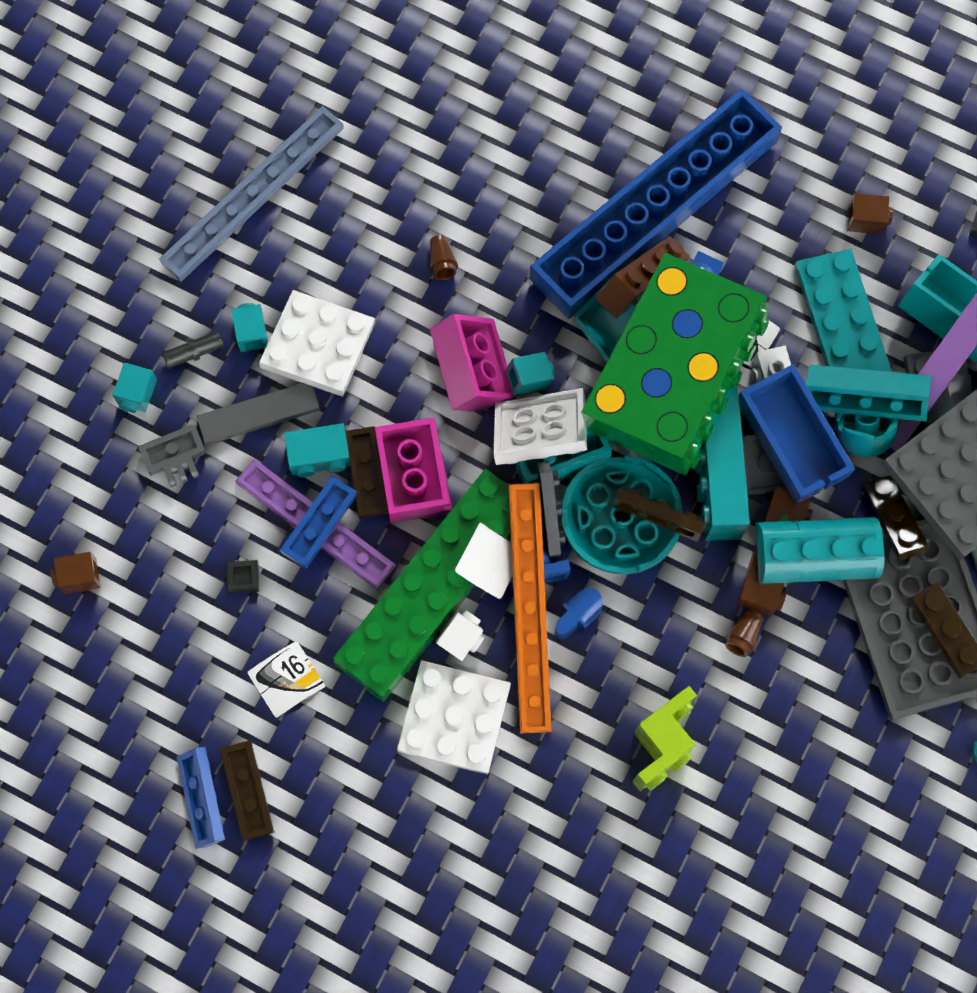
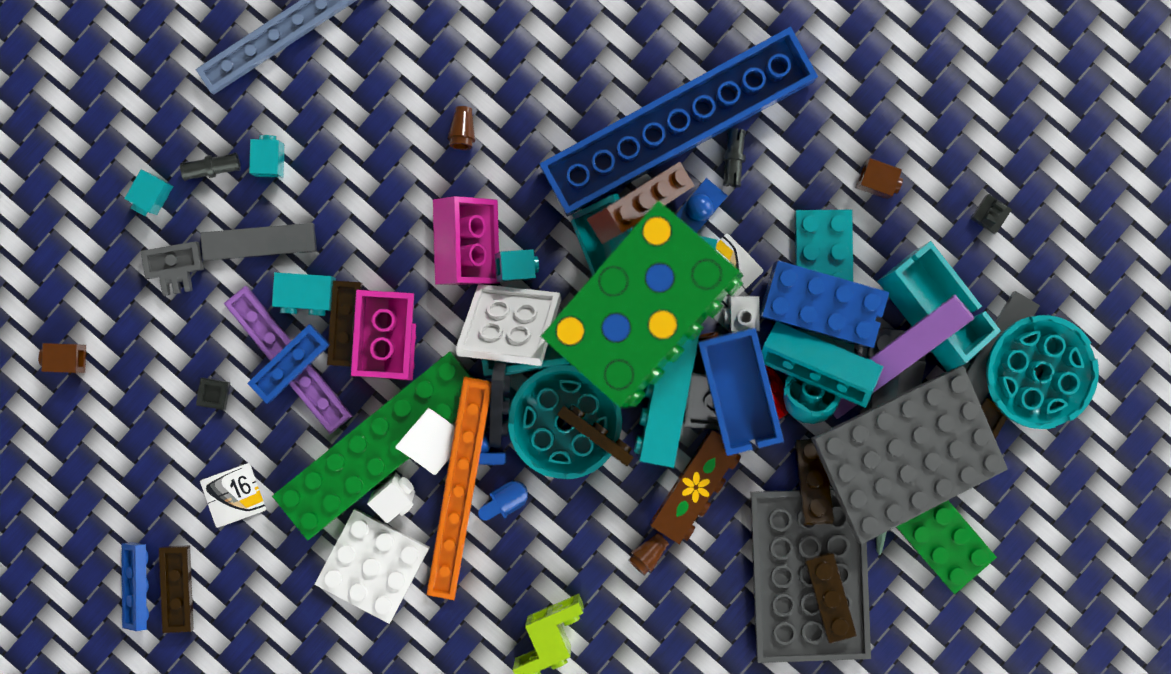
camera: 20 degrees right, 15 degrees up
white plate [259,290,375,397] -> none
teal container [755,517,884,584] -> none
none -> pearl dark grey pin [723,128,746,187]
none -> blue piece [760,260,889,348]

